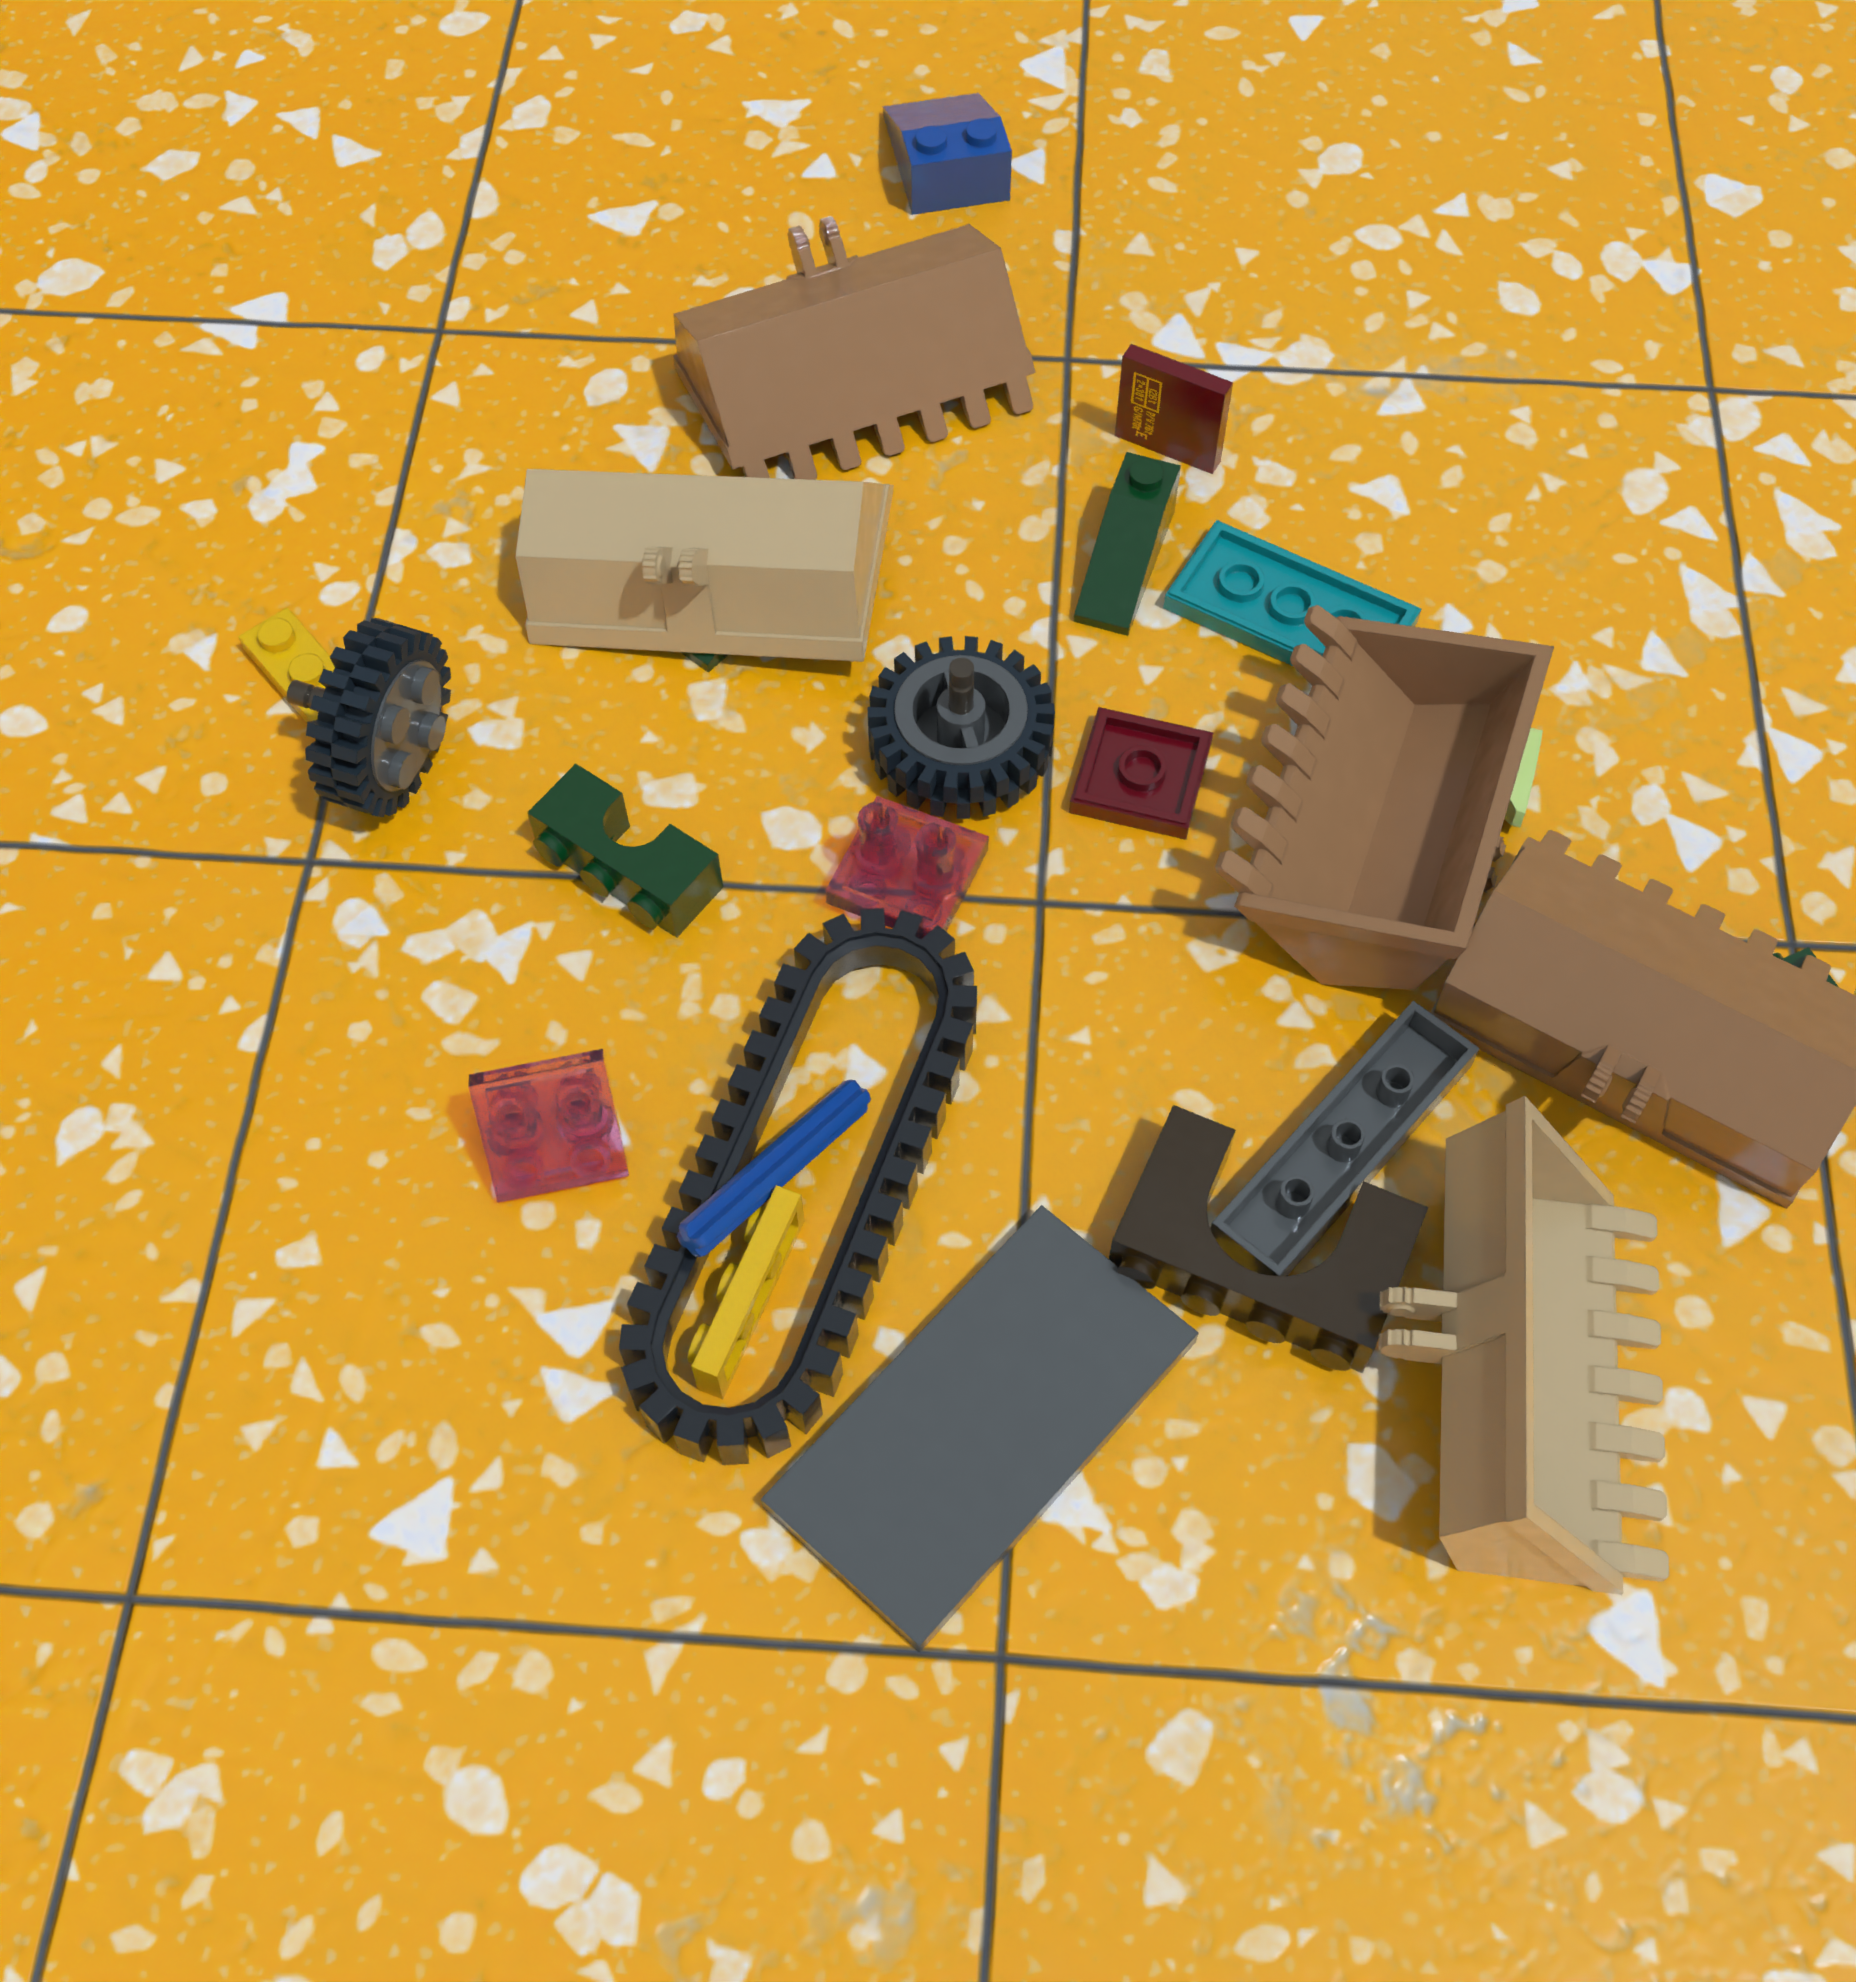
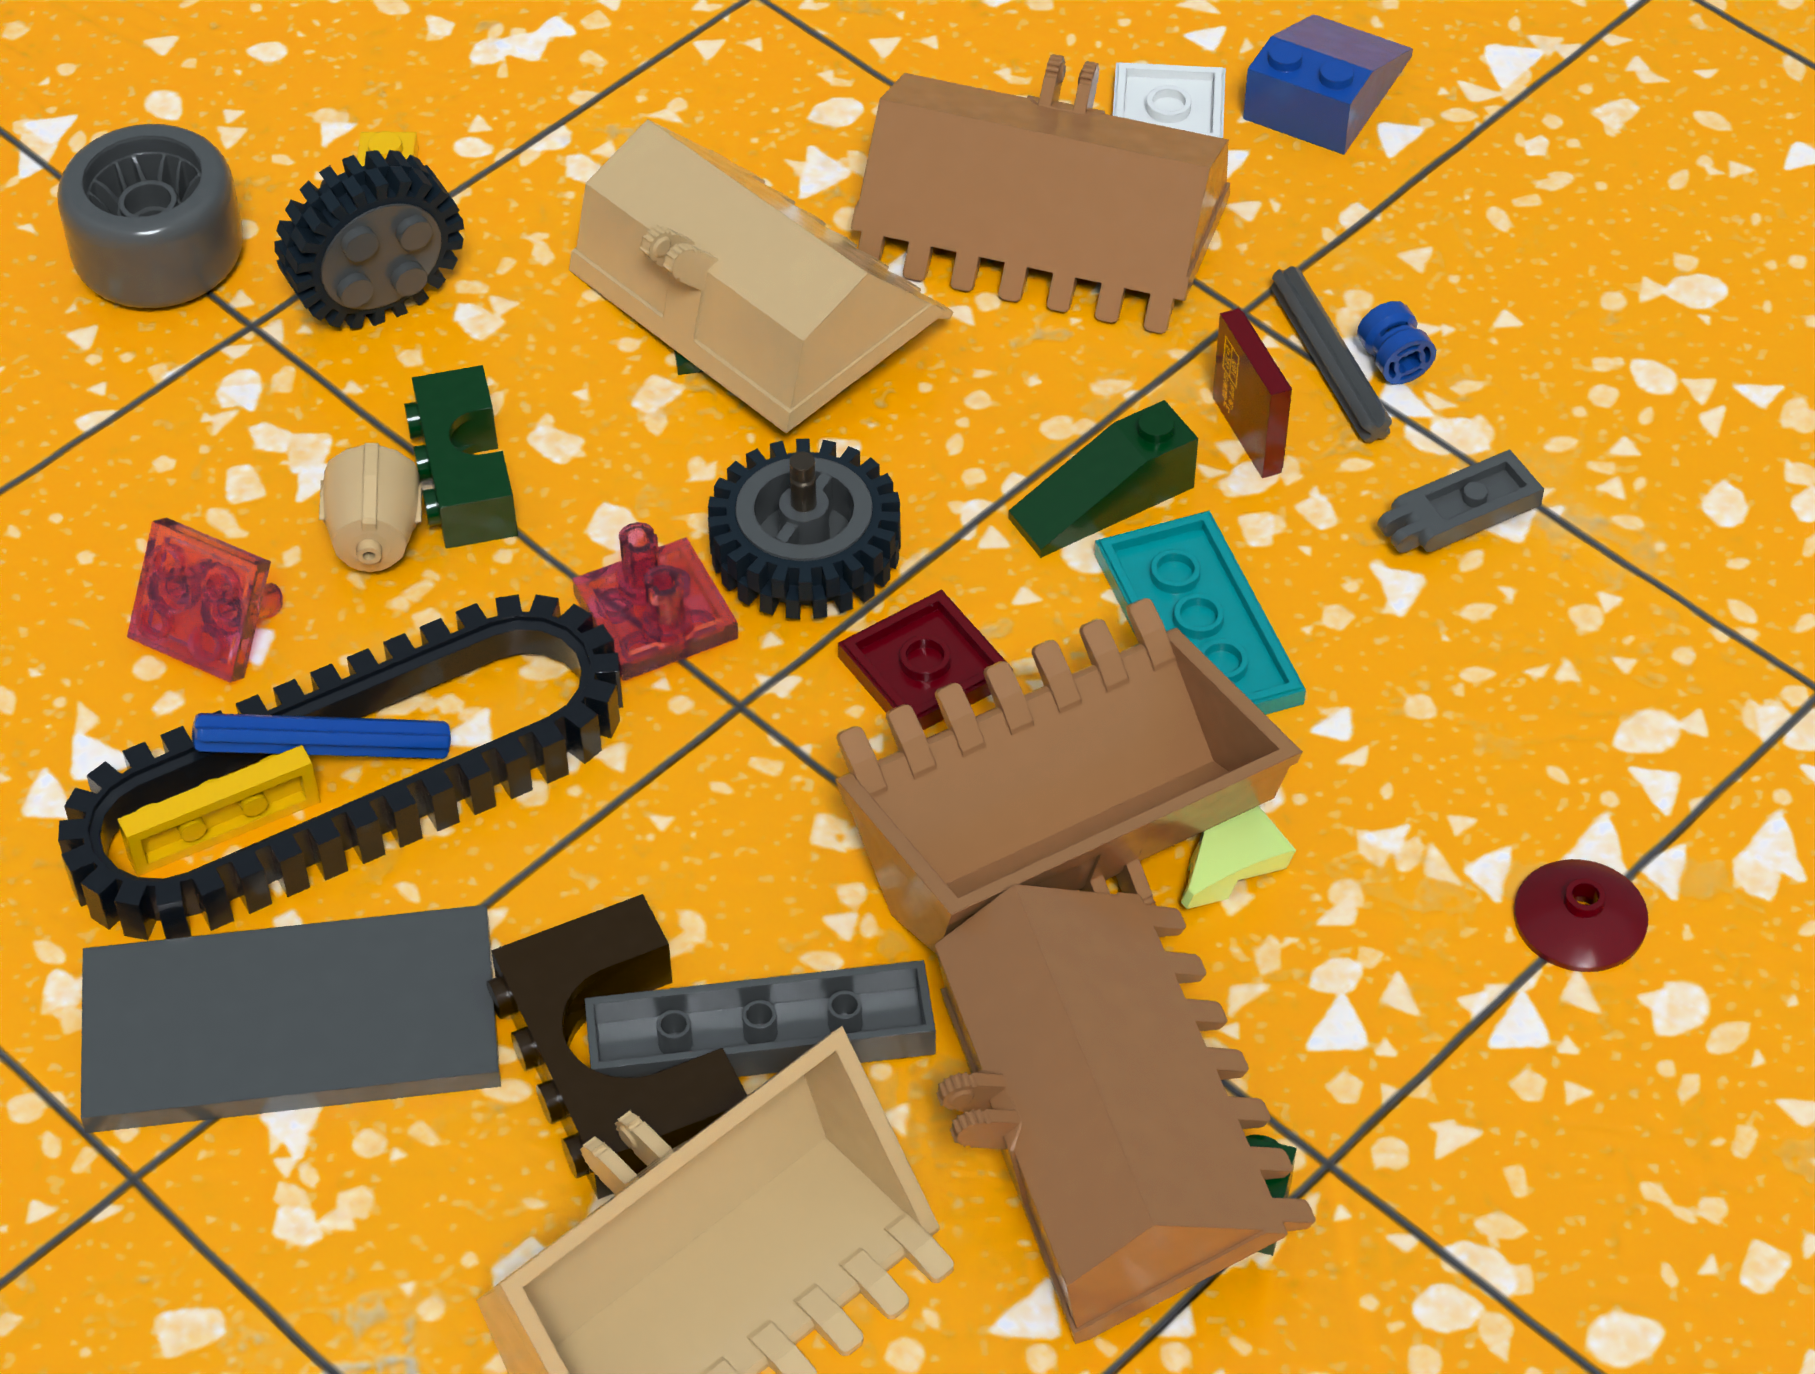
camera: 40 degrees right, 10 degrees down
none -> dark grey wheel [57,124,243,308]
none -> tan helmet [319,443,422,572]
none -> white tile [1113,62,1226,138]
none -> dark grey axle [1271,266,1392,443]
none -> blue wheel [1357,301,1437,384]
none -> dark grey hinge [1377,449,1544,553]
none -> dark red dish [1514,859,1648,972]

